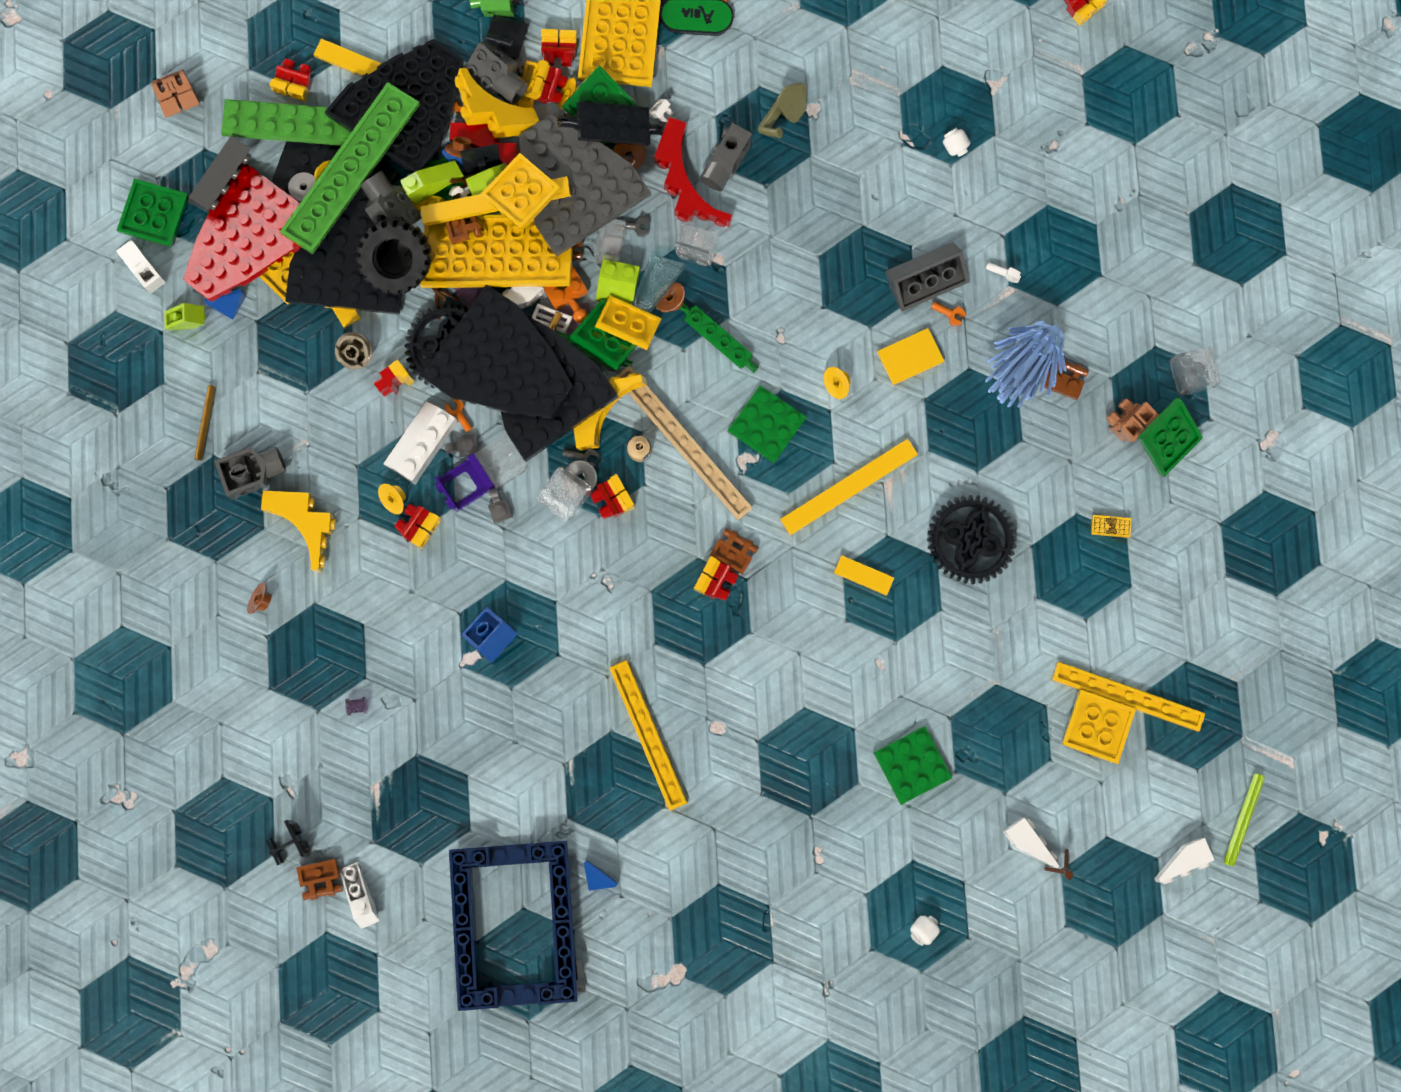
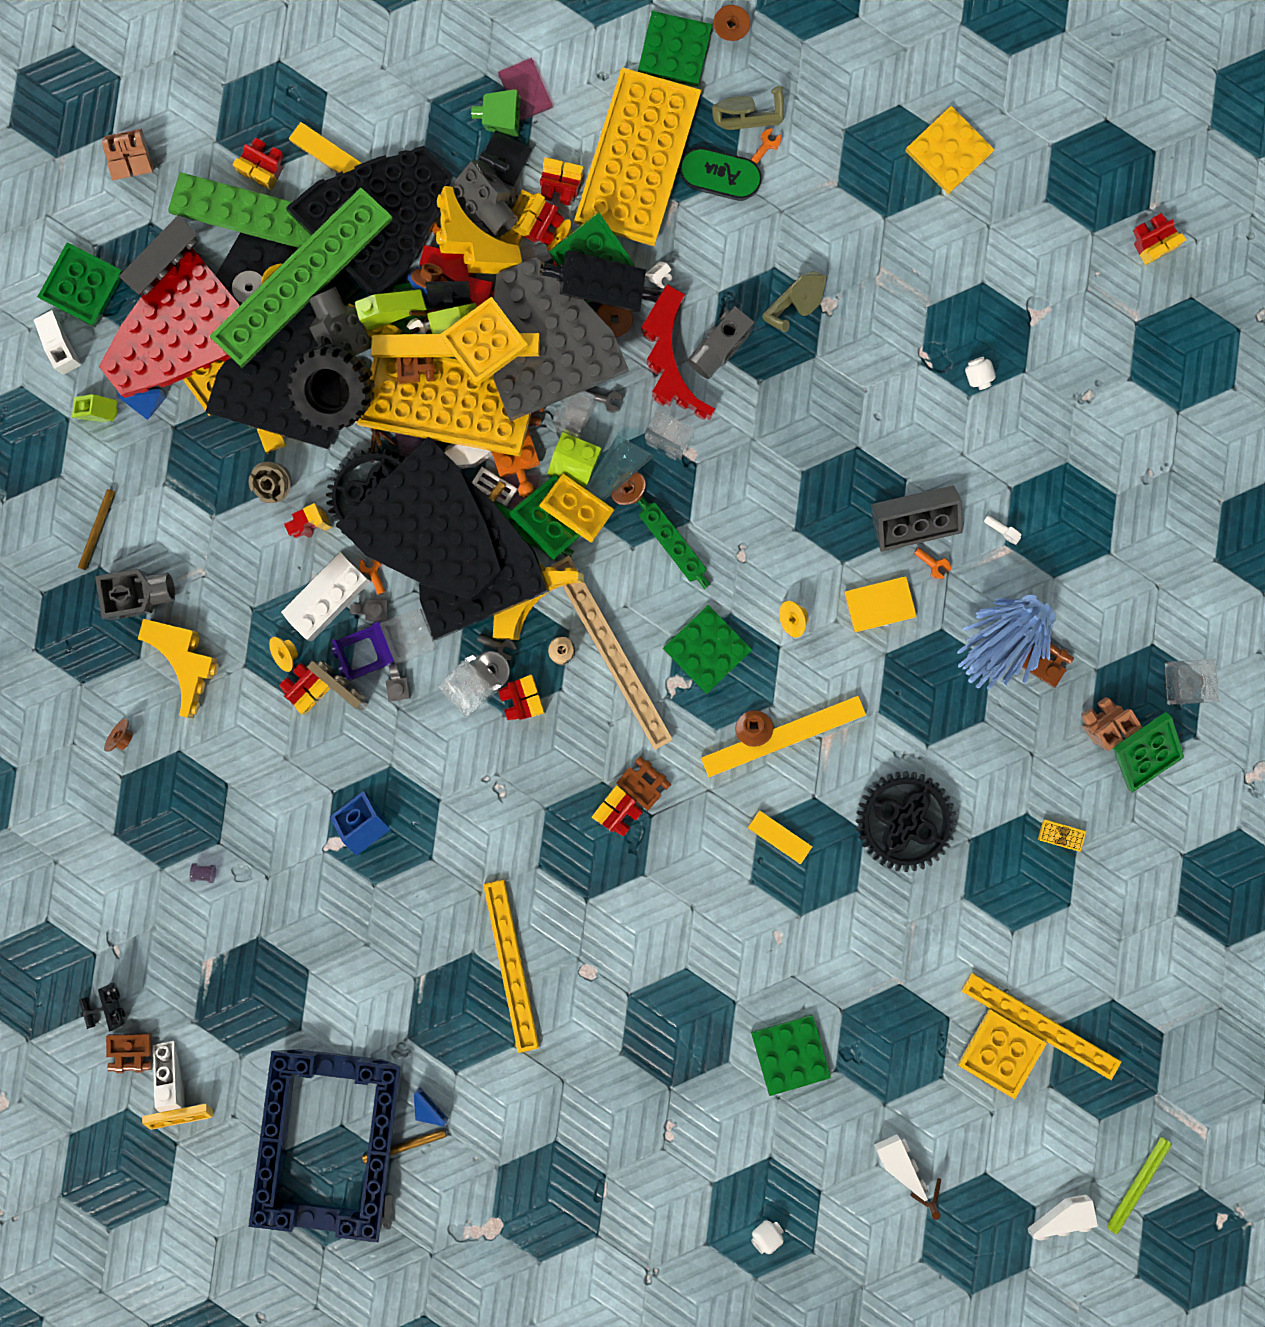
camera: 15 degrees right, 5 degrees up
none -> yellow tile [142,1104,213,1130]
none -> dark tan plate [307,661,369,710]
none -> pearl gold bar [362,1129,447,1164]
none -> dark orange piece [735,710,774,747]

